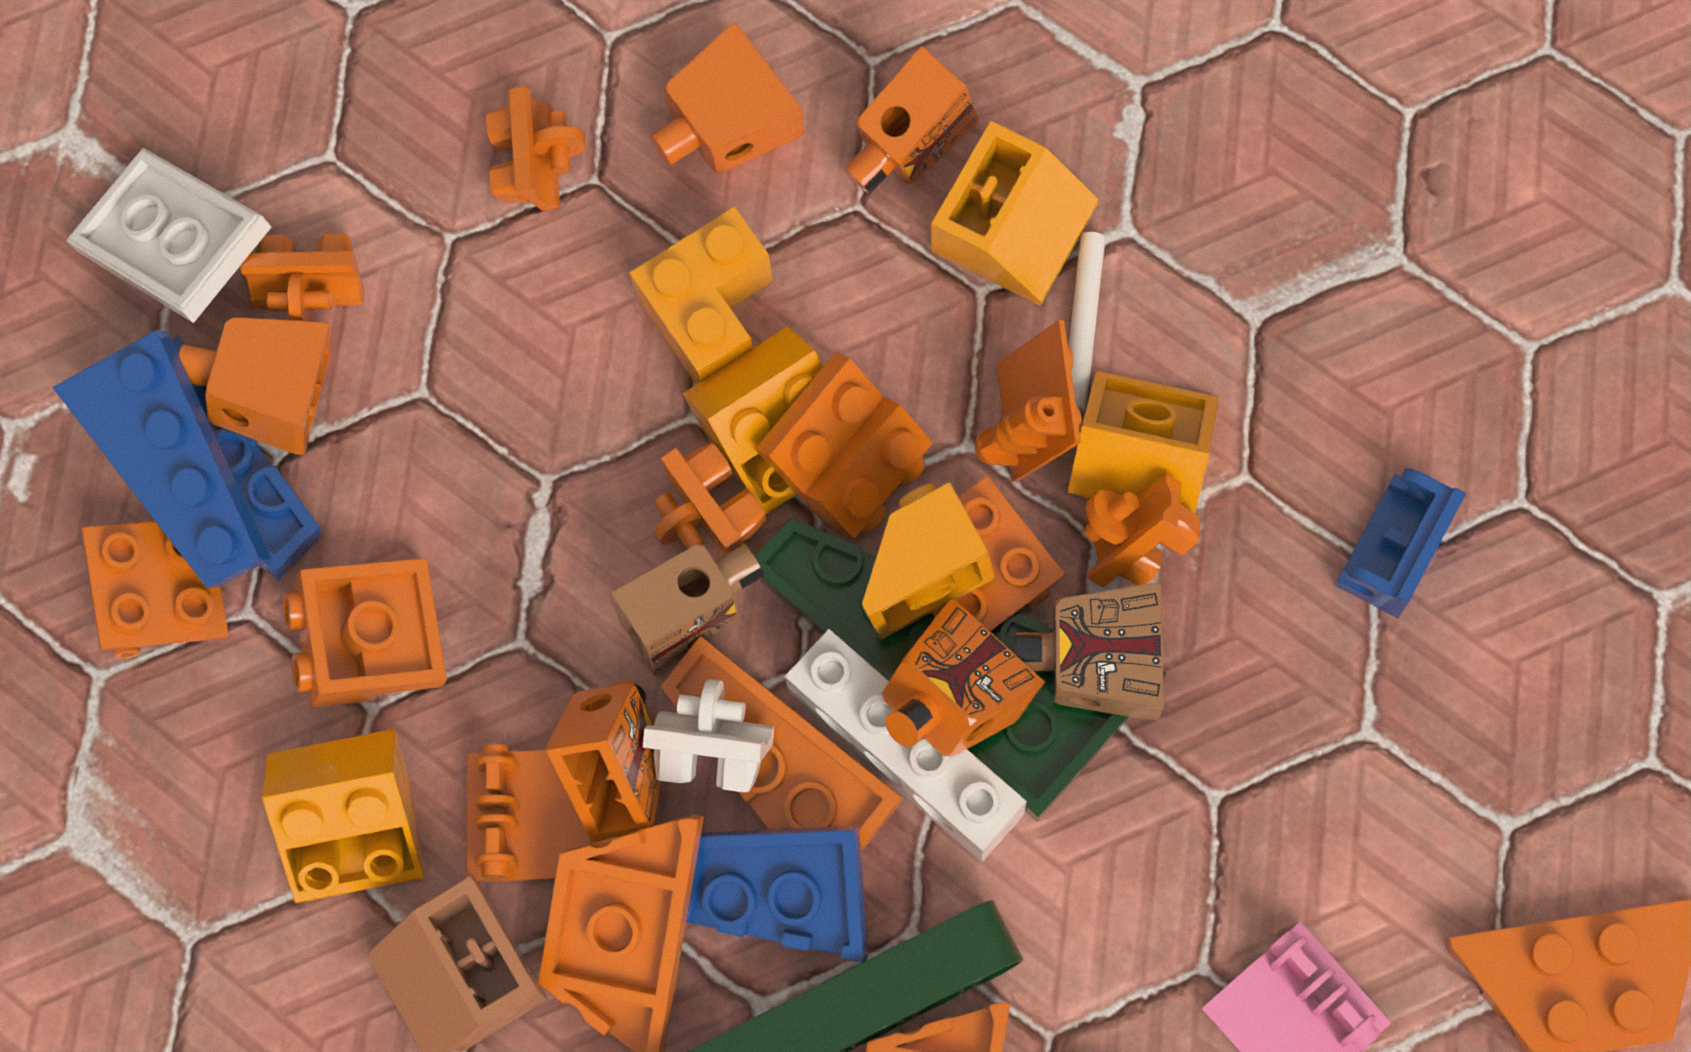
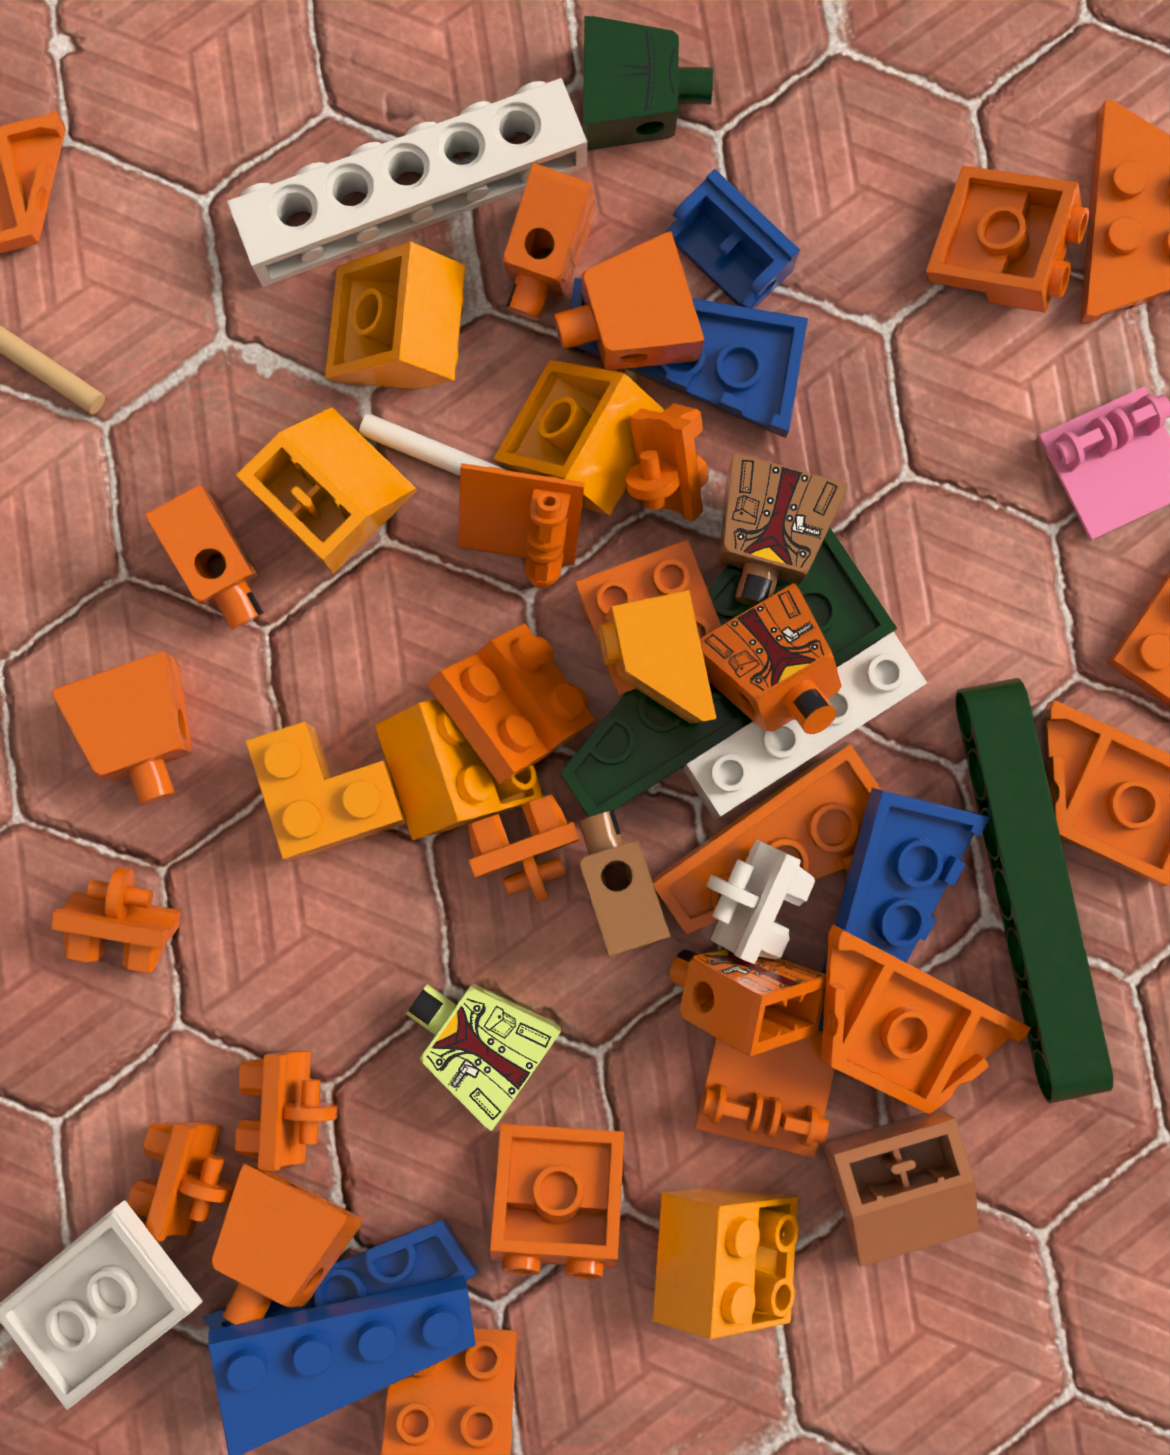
camera: 85 degrees left, 10 degrees up
none -> white brick [227,78,587,287]
none -> orange hips [235,1050,337,1172]
none -> light orange slope [325,241,466,389]
none -> yellowish green torso [406,984,561,1131]
none -> orange torso [503,163,596,320]
none -> orange torso [554,231,704,370]
none -> blue wing [569,278,808,438]
none -> dark green torso [583,16,713,150]
none -> orange plate [926,165,1089,313]

